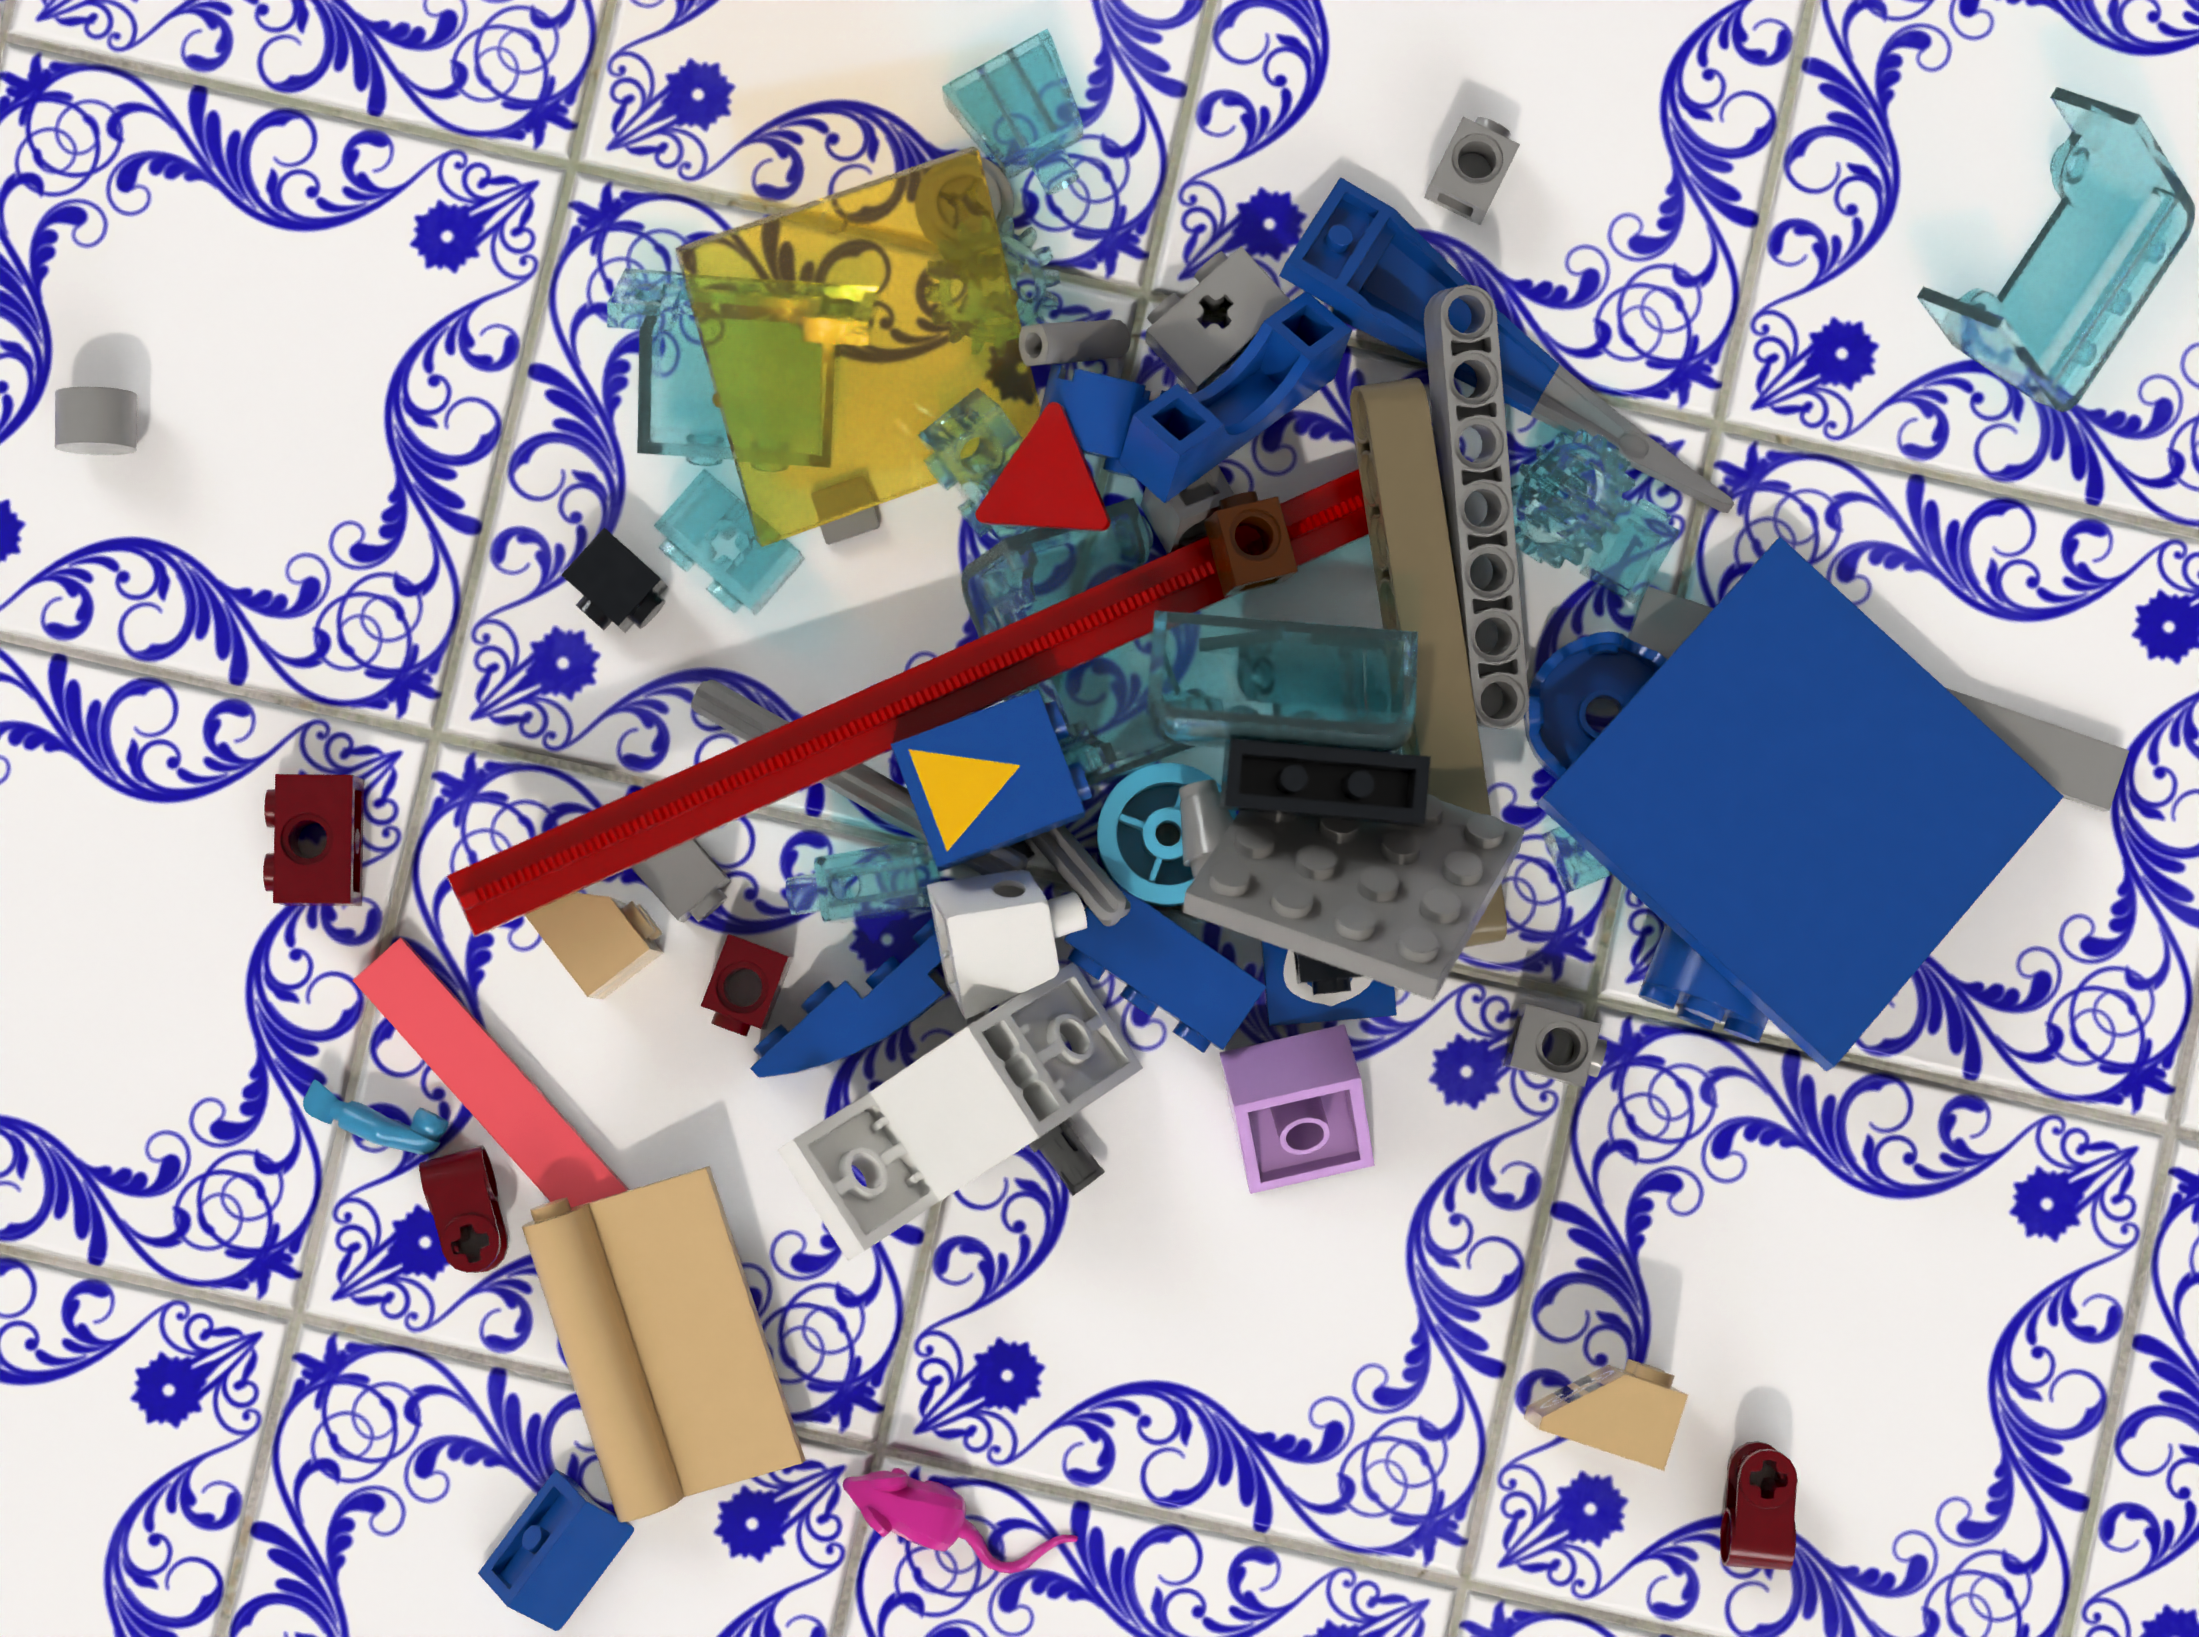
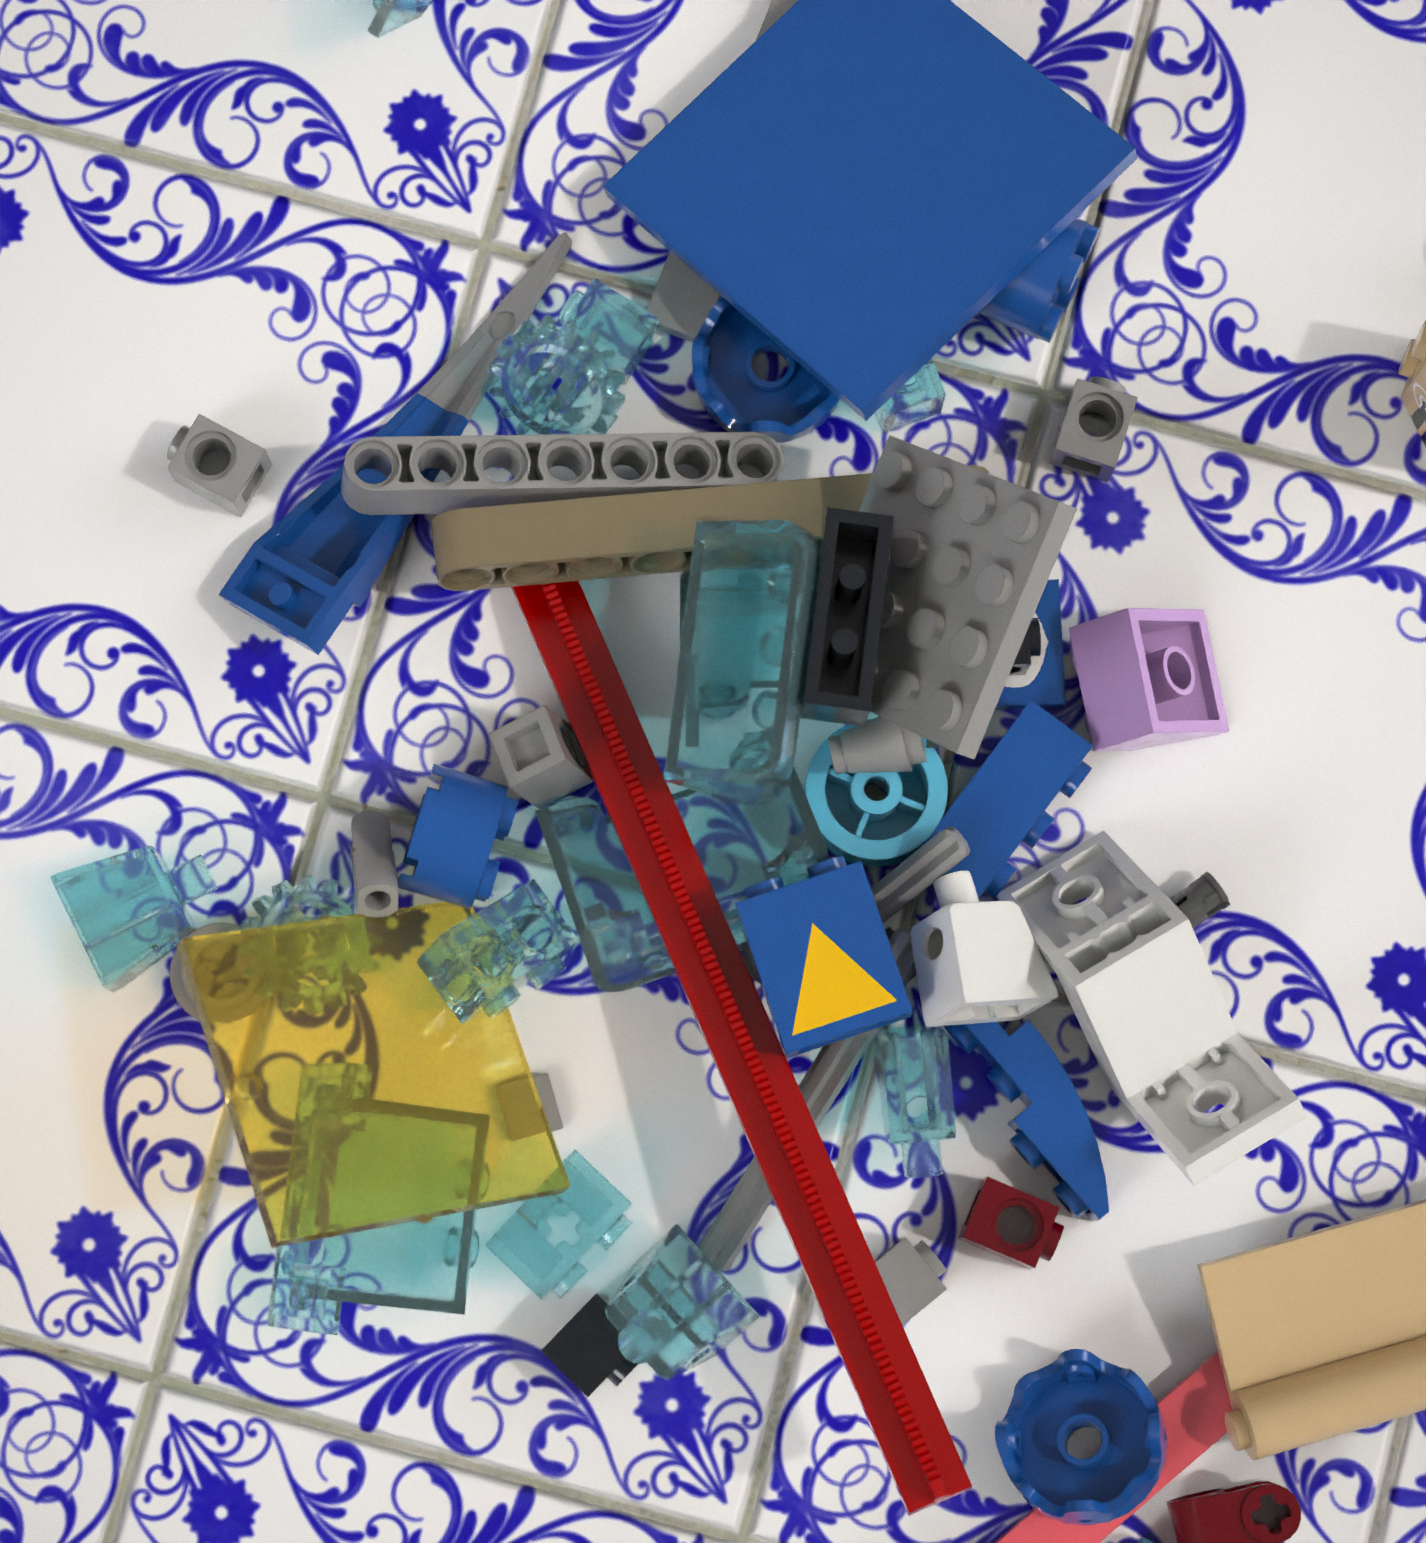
camera: 85 degrees left, 5 degrees down
tan slope [525,893,663,1000] -> none
red piece [975,402,1111,531] -> none
blue arch [1119,291,1352,503] -> none
light grey brick [1145,246,1291,394] -> none
reddish brown brick [1204,491,1298,596] -> none
none -> clear light blue torso [605,1224,760,1380]
none -> blue plate [995,1349,1167,1526]

